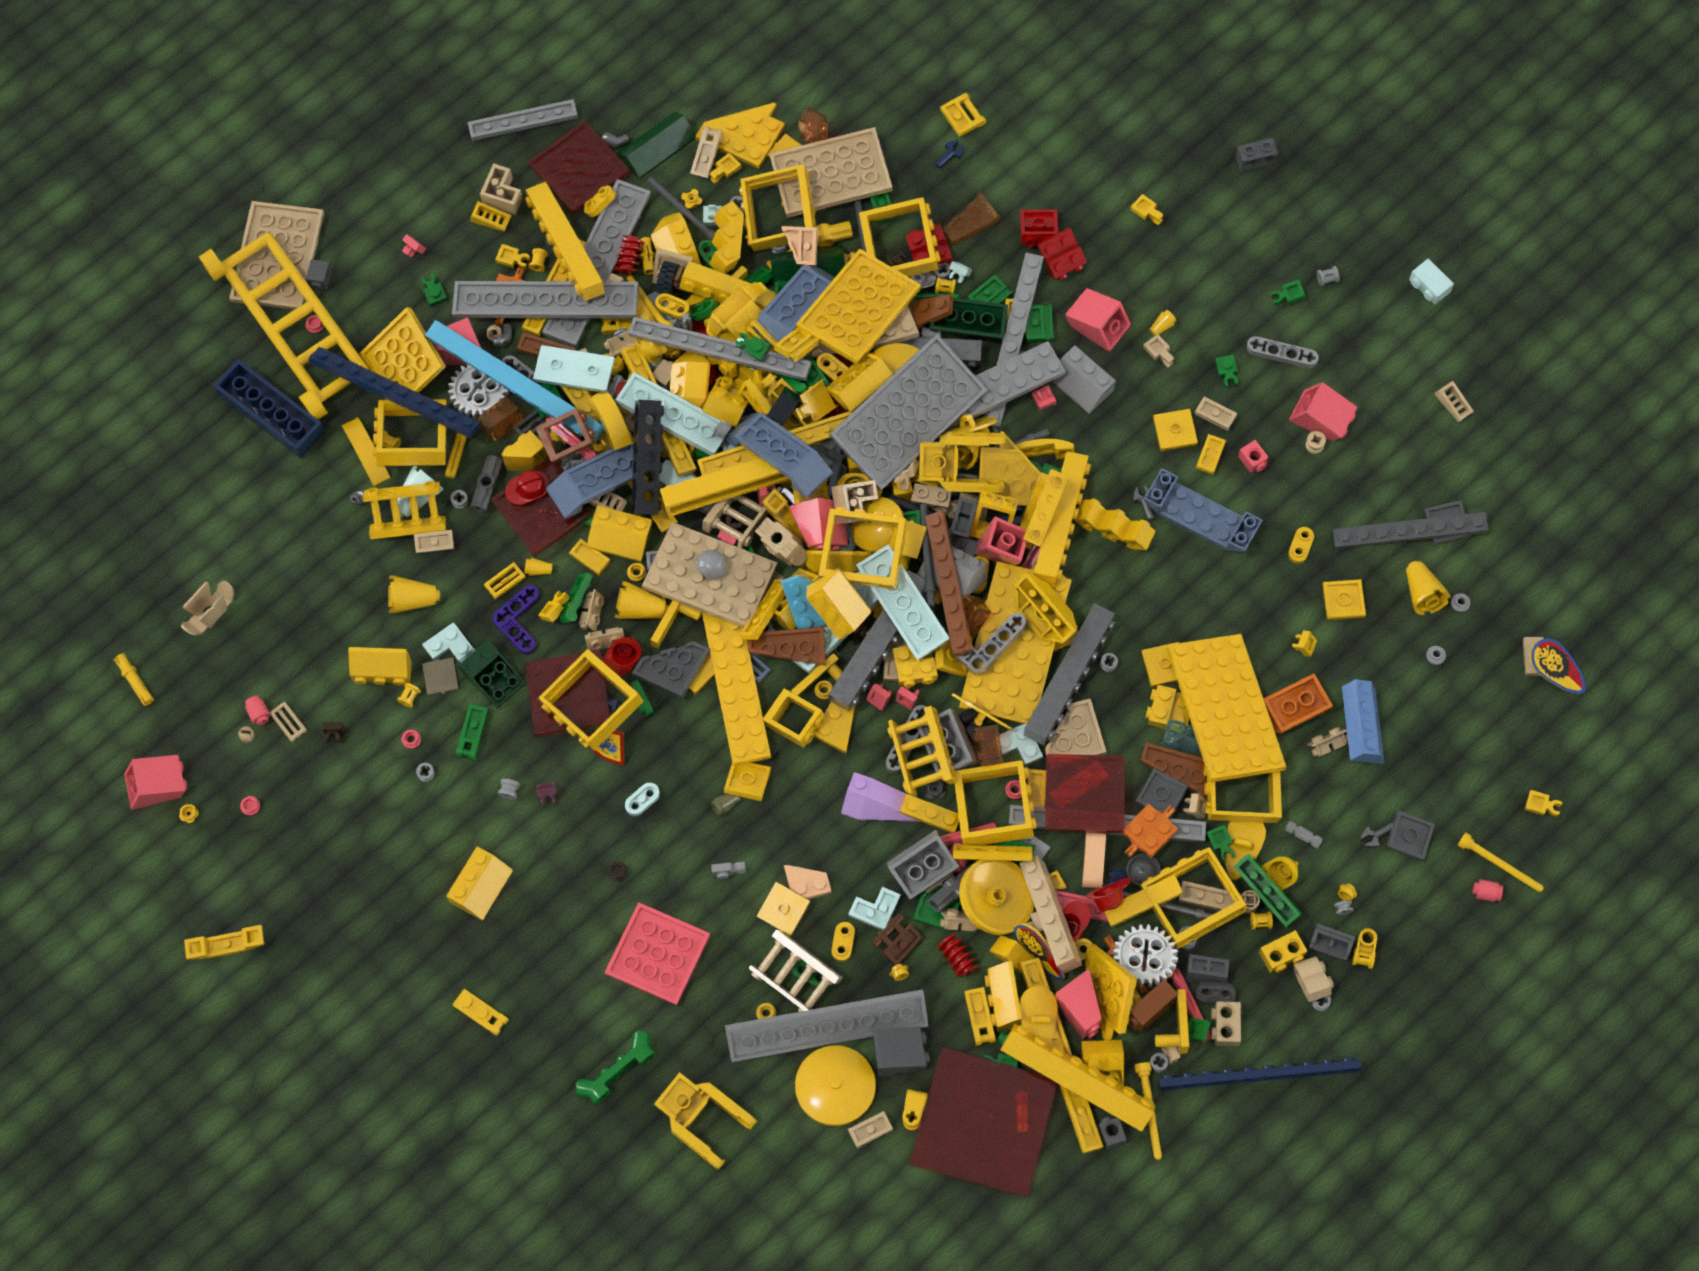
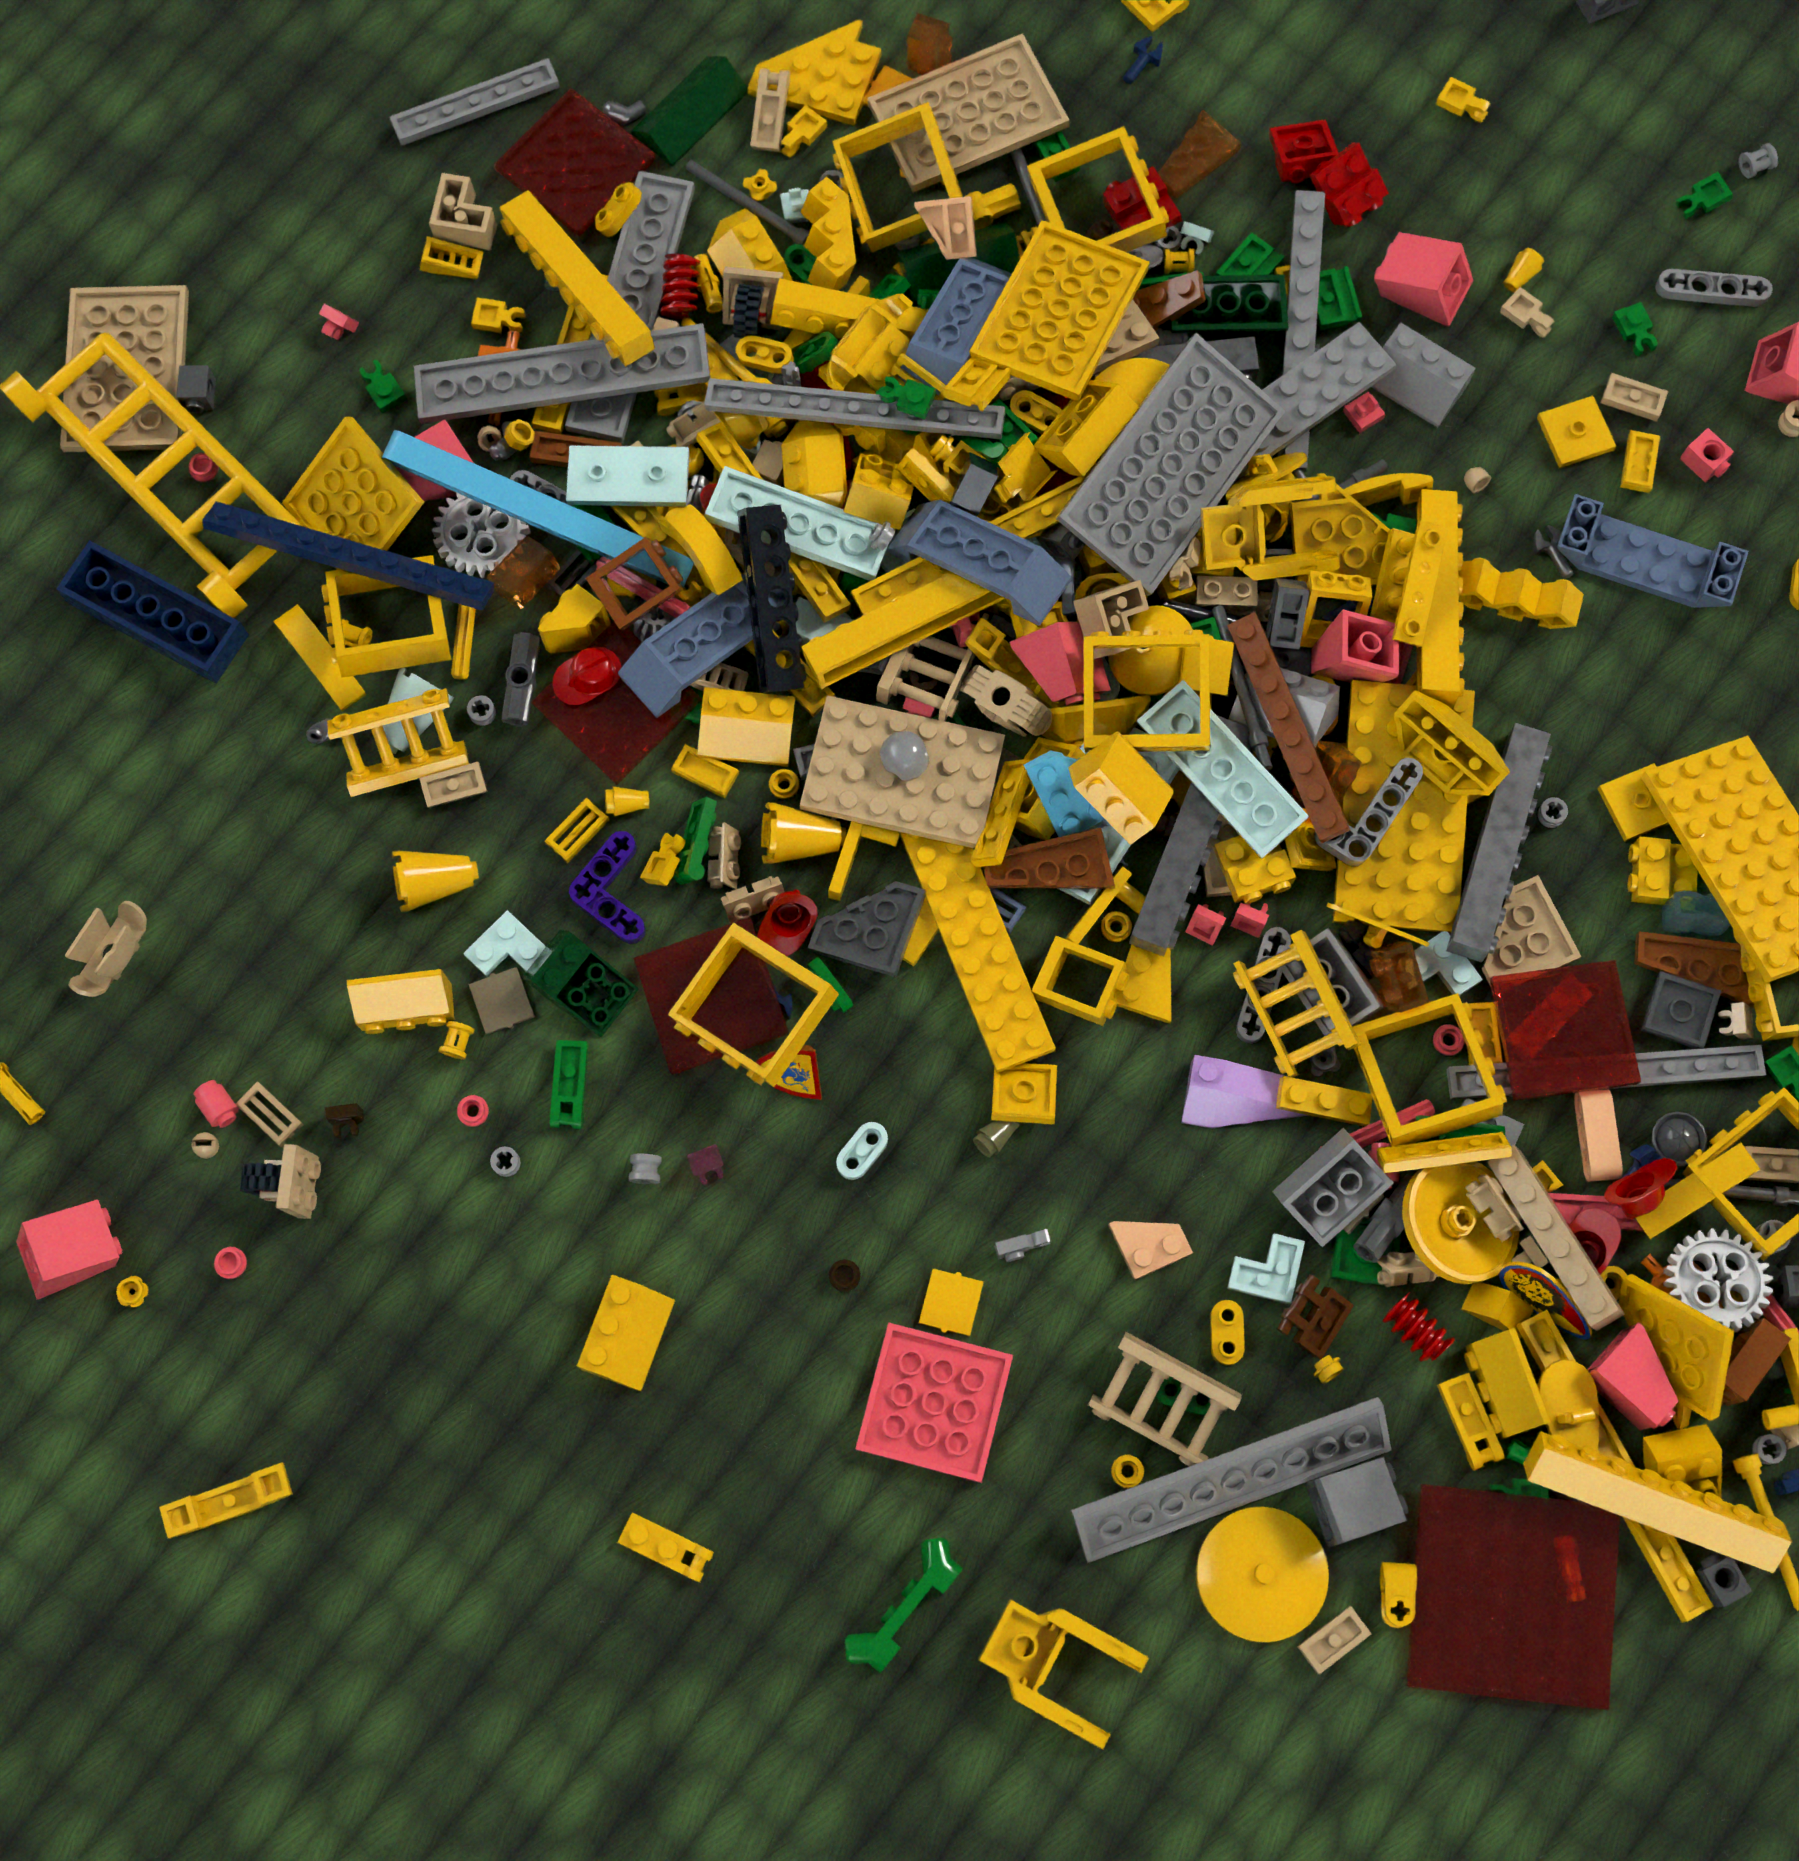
camera: 10 degrees left, 5 degrees up
yellow bush [528,248,548,272] -> none
yellow plate [757,882,811,936] -> none
orange plate [1122,803,1178,858] -> none
none -> tan plate [240,1144,321,1219]
none -> yellow tile [504,419,535,451]
none -> yellow piece [919,1269,984,1337]
none -> tan hinge [1464,467,1491,493]
none -> tan hinge [1465,1175,1524,1242]

